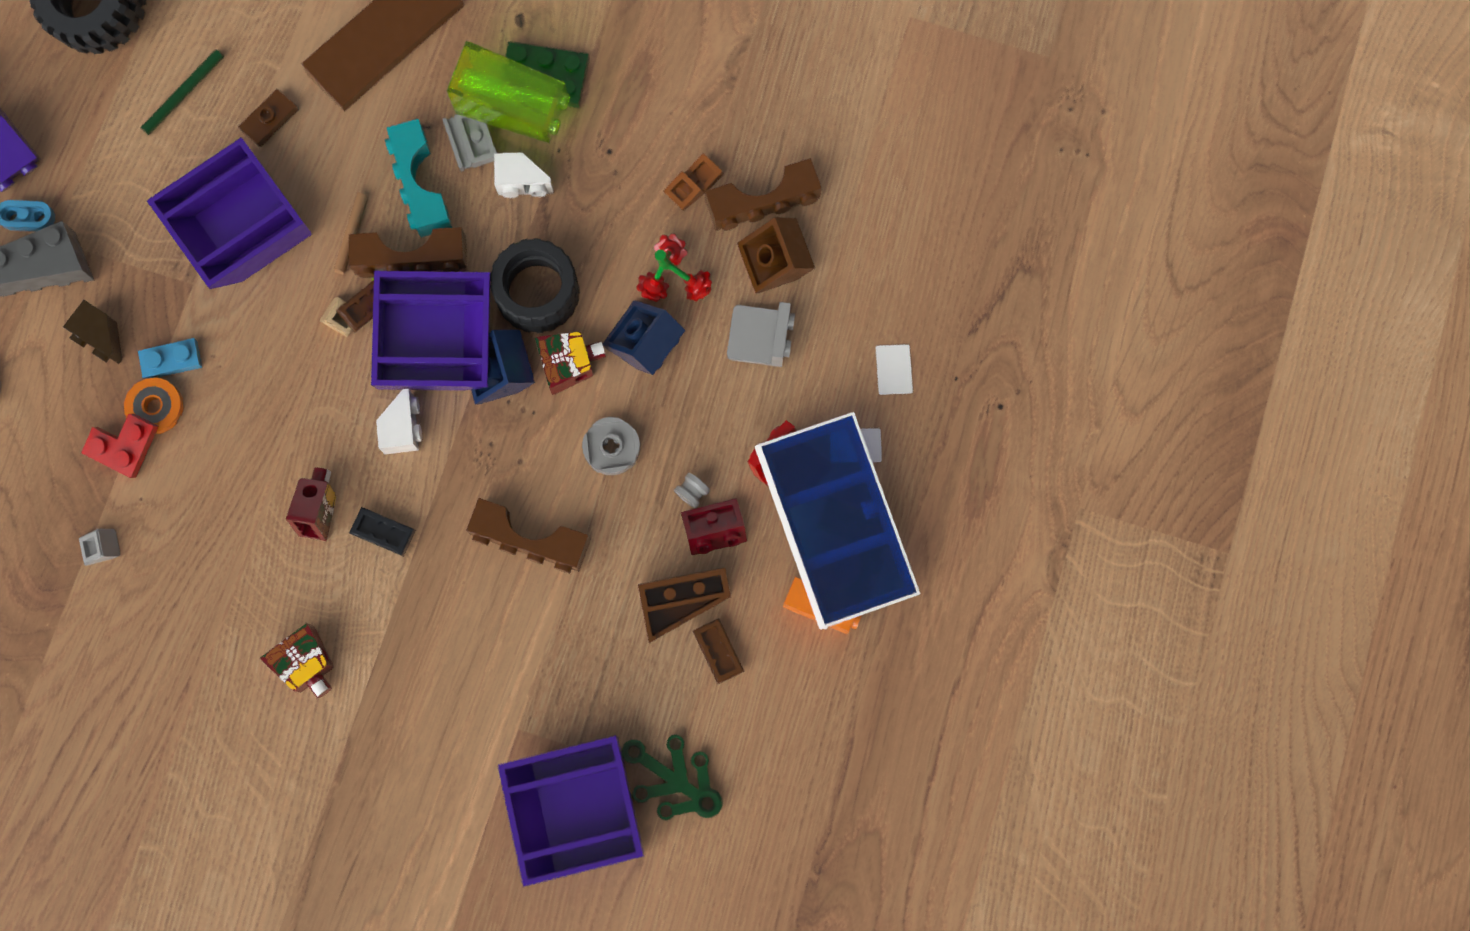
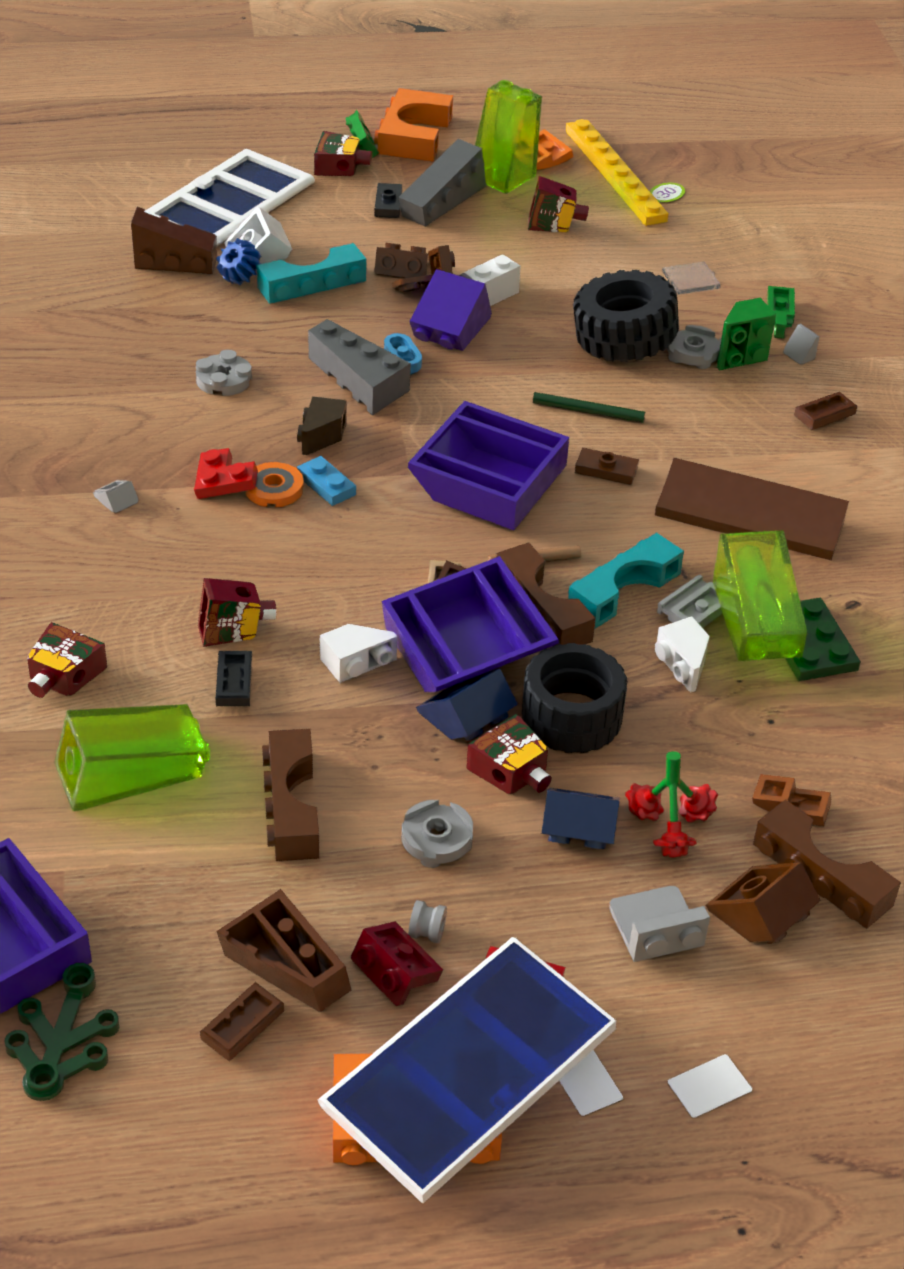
camera: 65 degrees right, 35 degrees down
none -> clear neon green slope [54,704,210,811]

